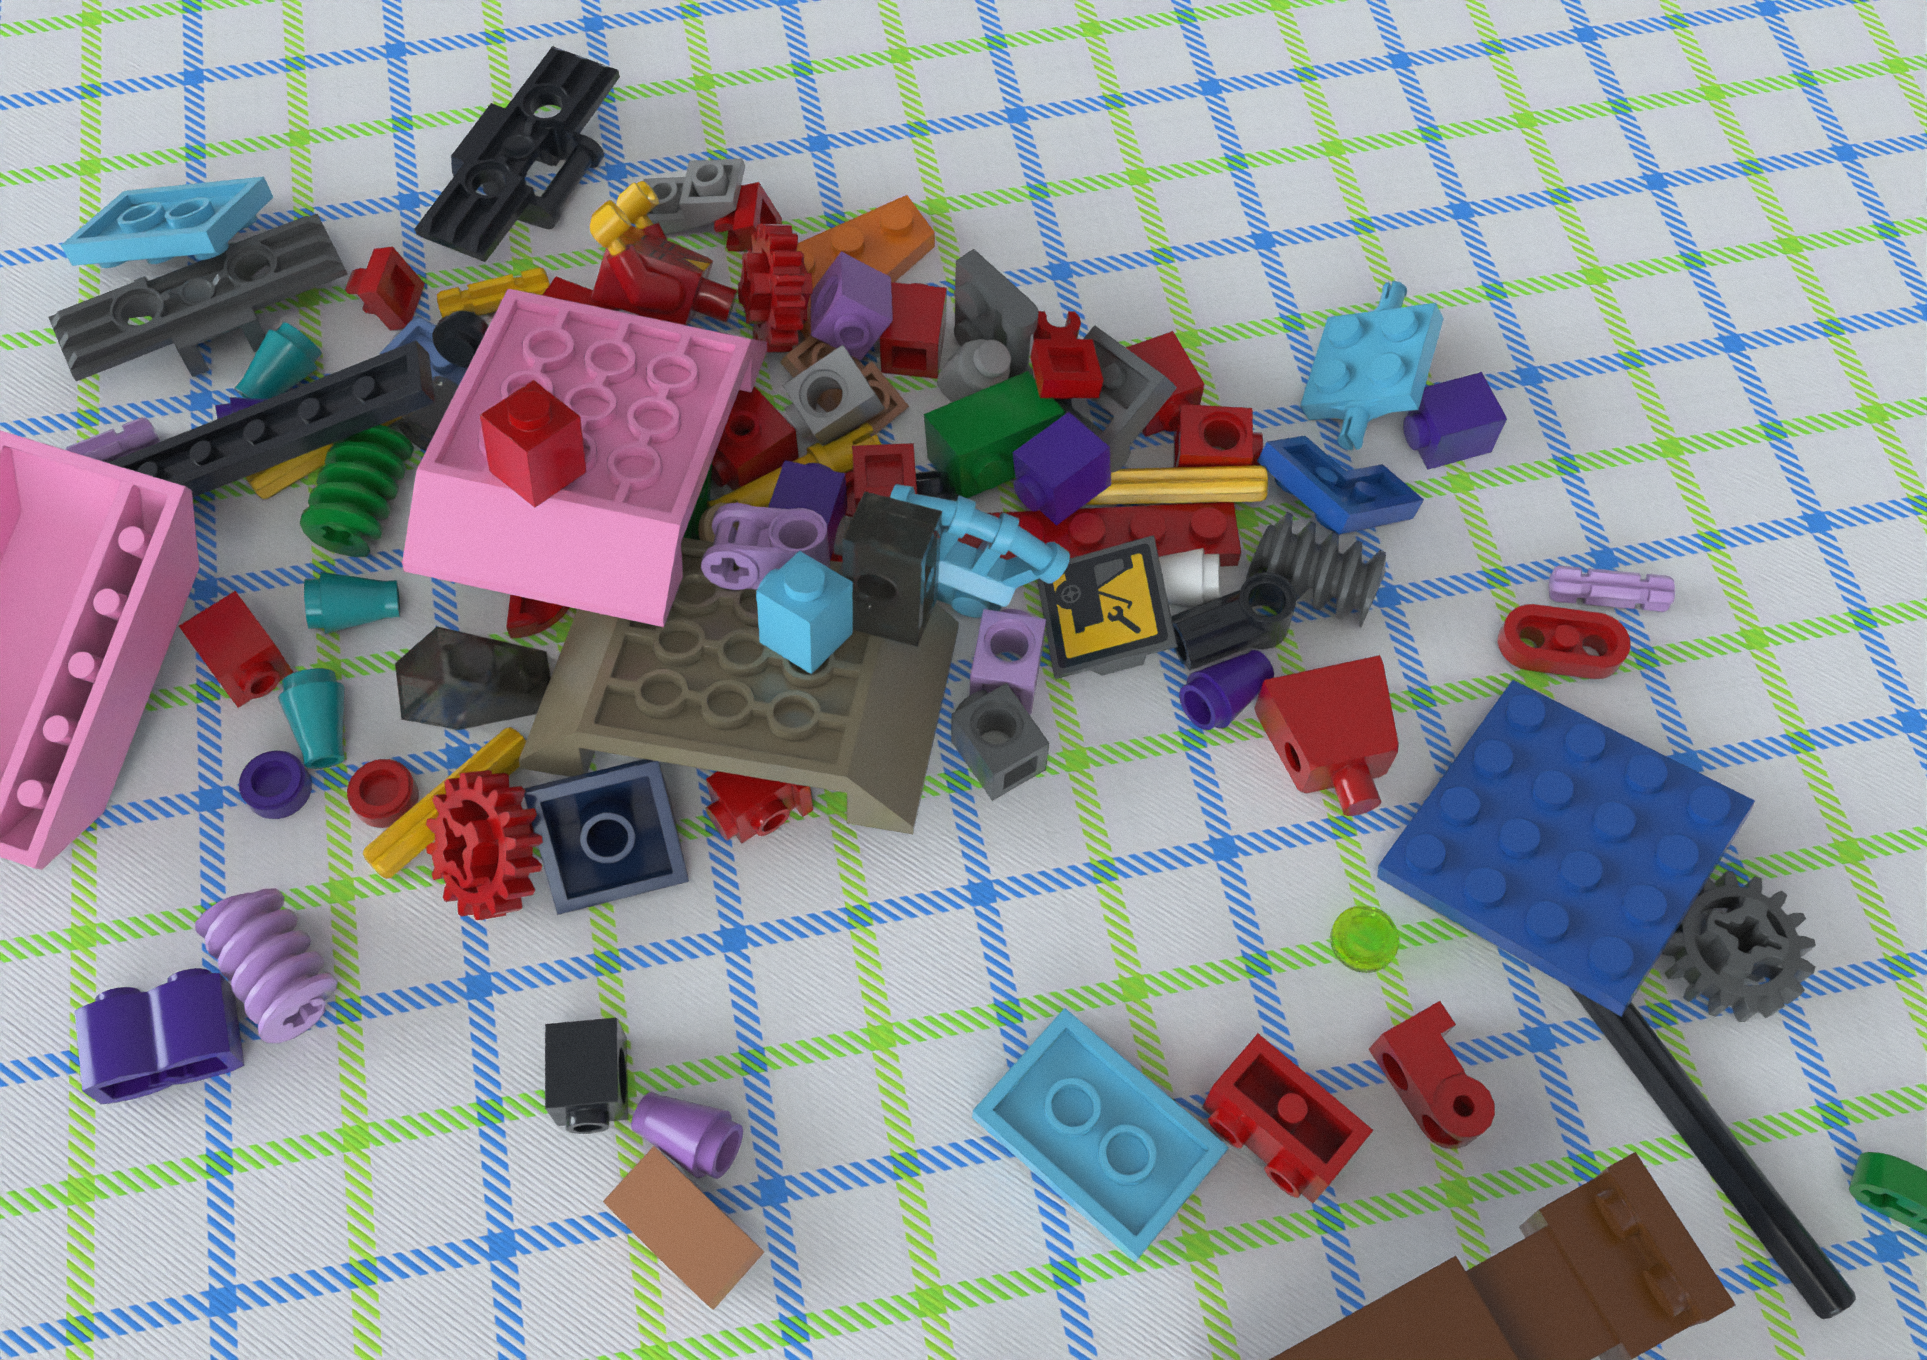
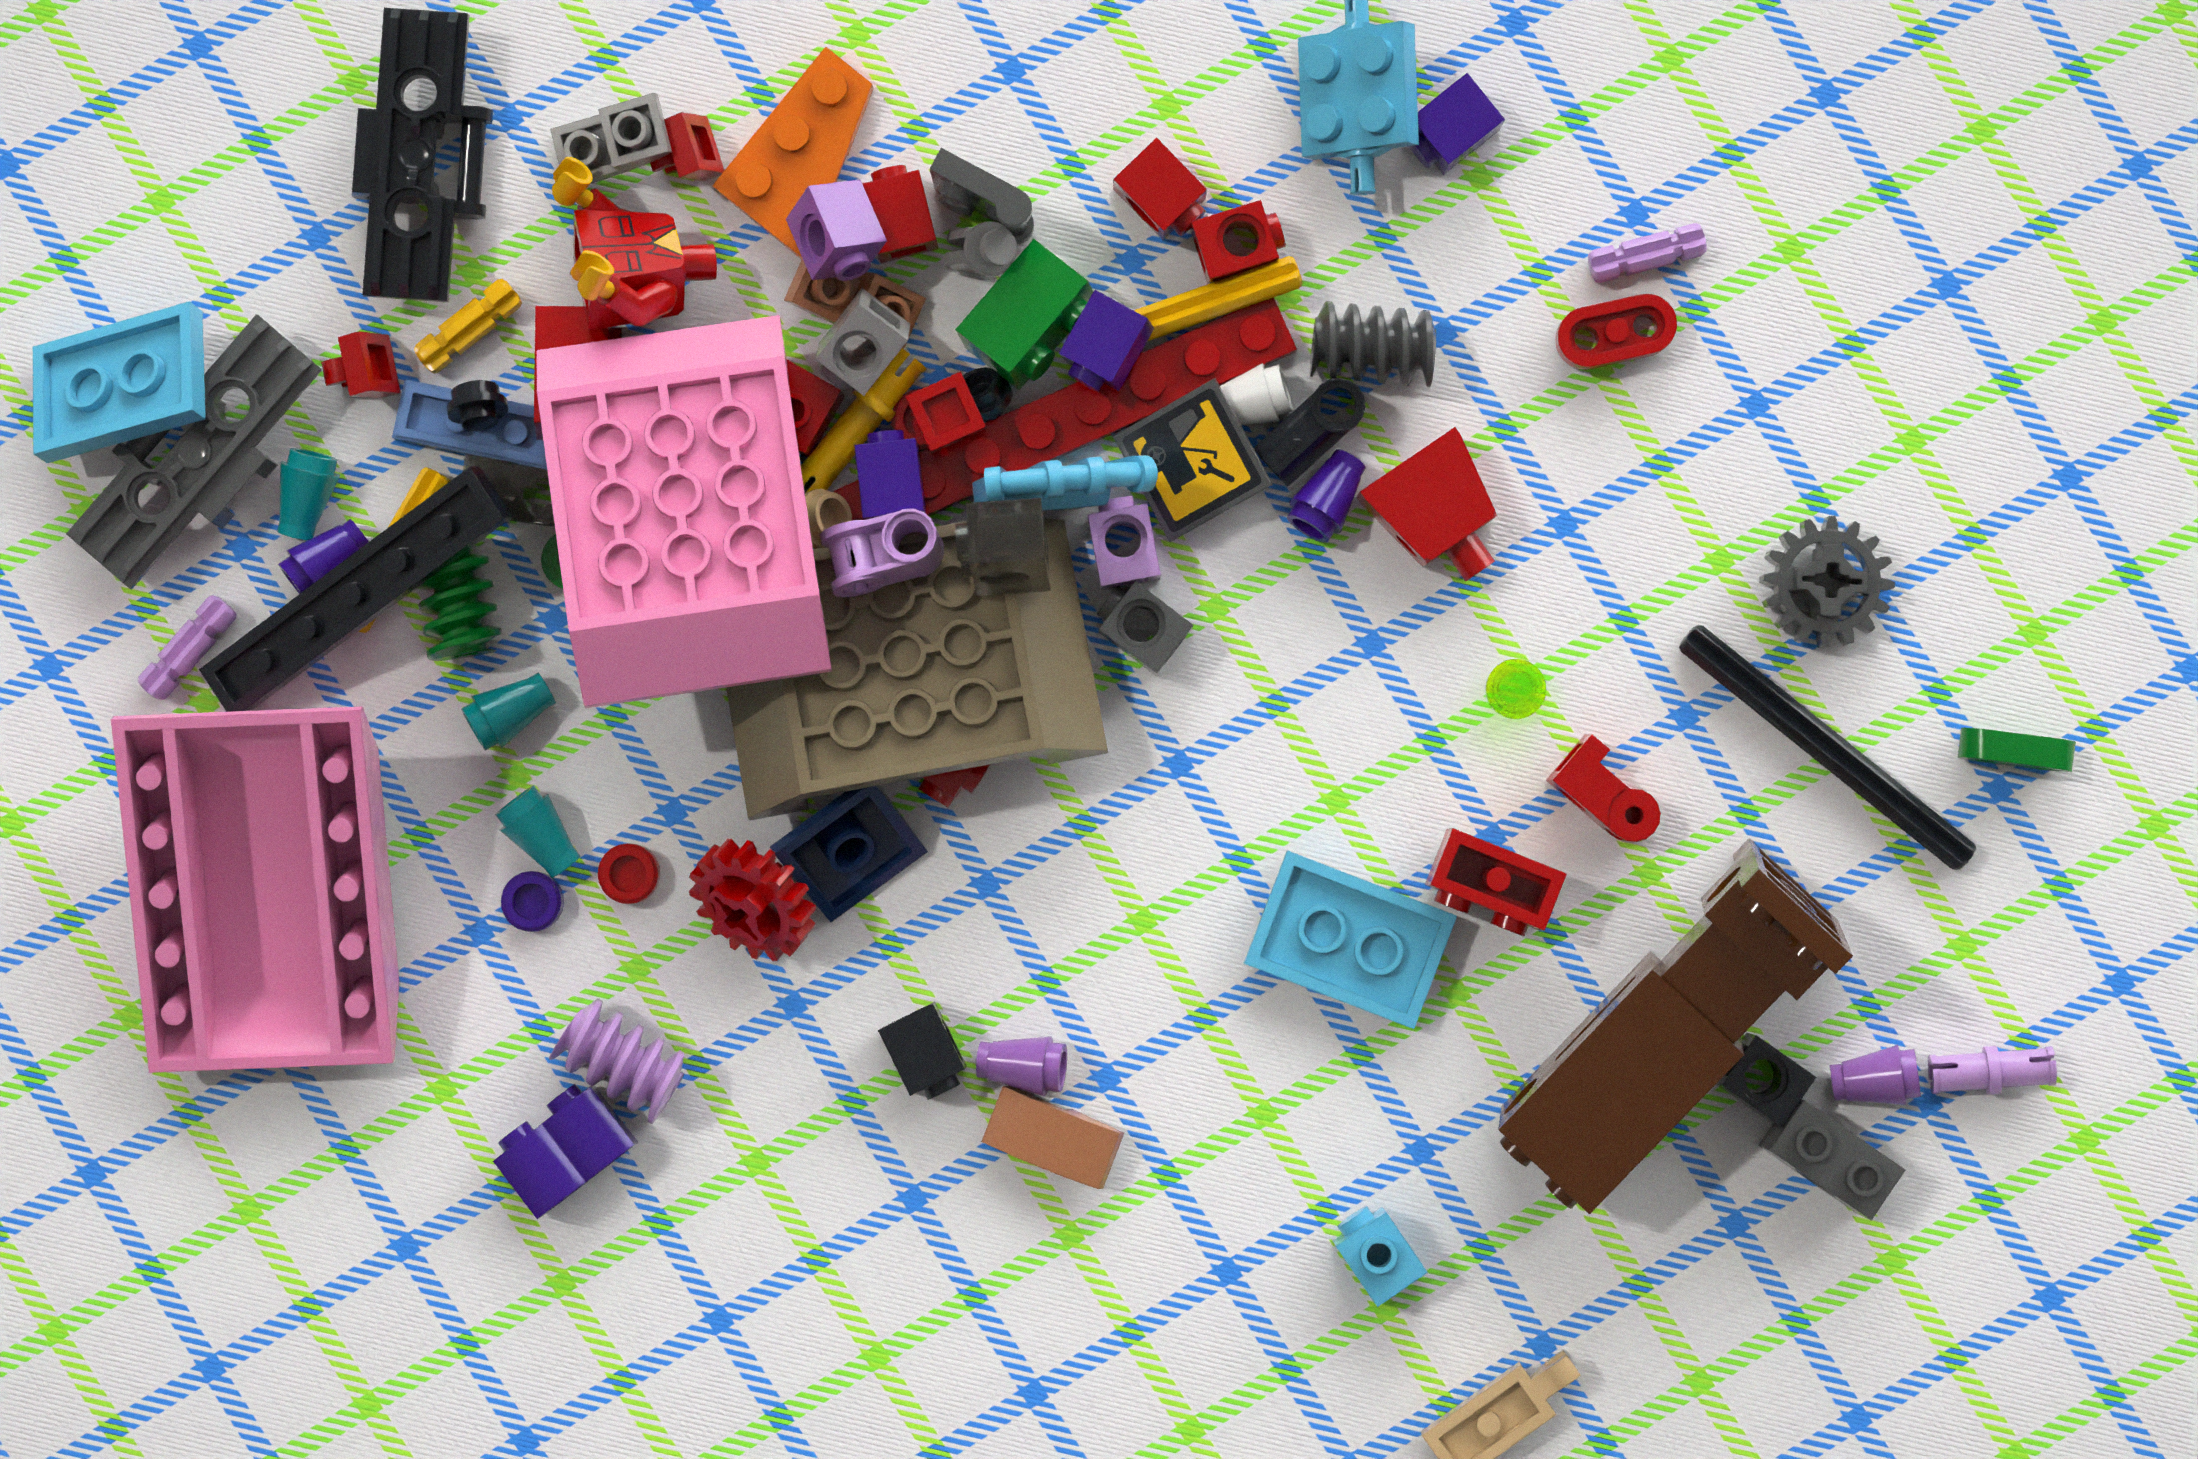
camera: 15 degrees left, 25 degrees up
red brick [179,591,294,708] -> none
yellow axle [362,727,526,879] -> none
clear smoke slope [395,627,551,730] -> none
red brick [480,380,586,508] -> none
red gear [738,224,813,353] -> none
medium azure brick [756,551,853,674] -> none
red plate [1030,311,1103,399] -> none
dark grey plate [1053,325,1177,473] -> none
blue plate [1257,436,1424,535] -> none
blue plate [1377,680,1755,1017] -> none

